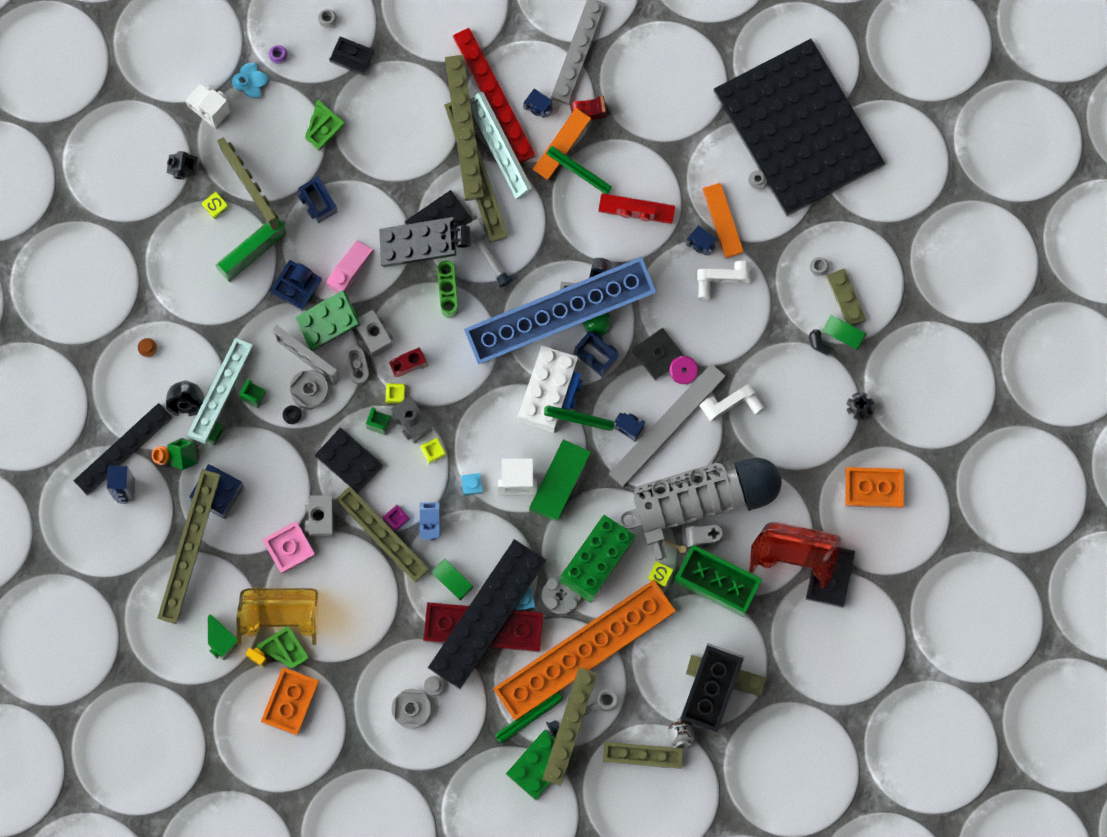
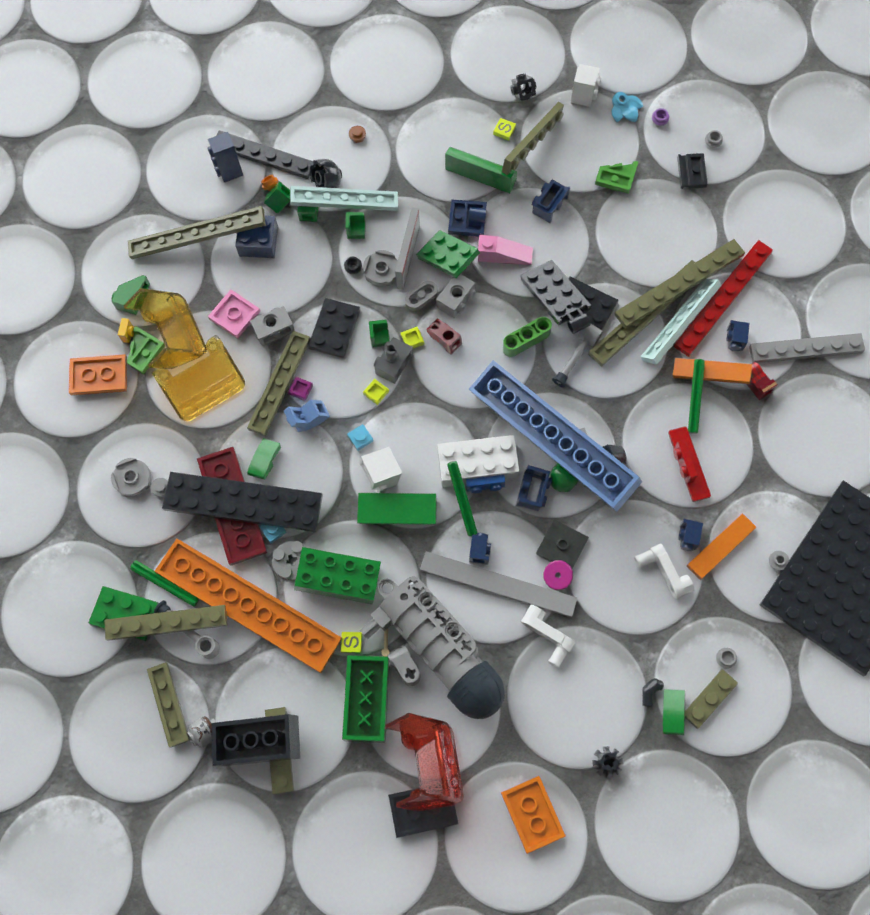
camera: 70 degrees right, 5 degrees down
none -> clear yellow windscreen [151,335,245,421]

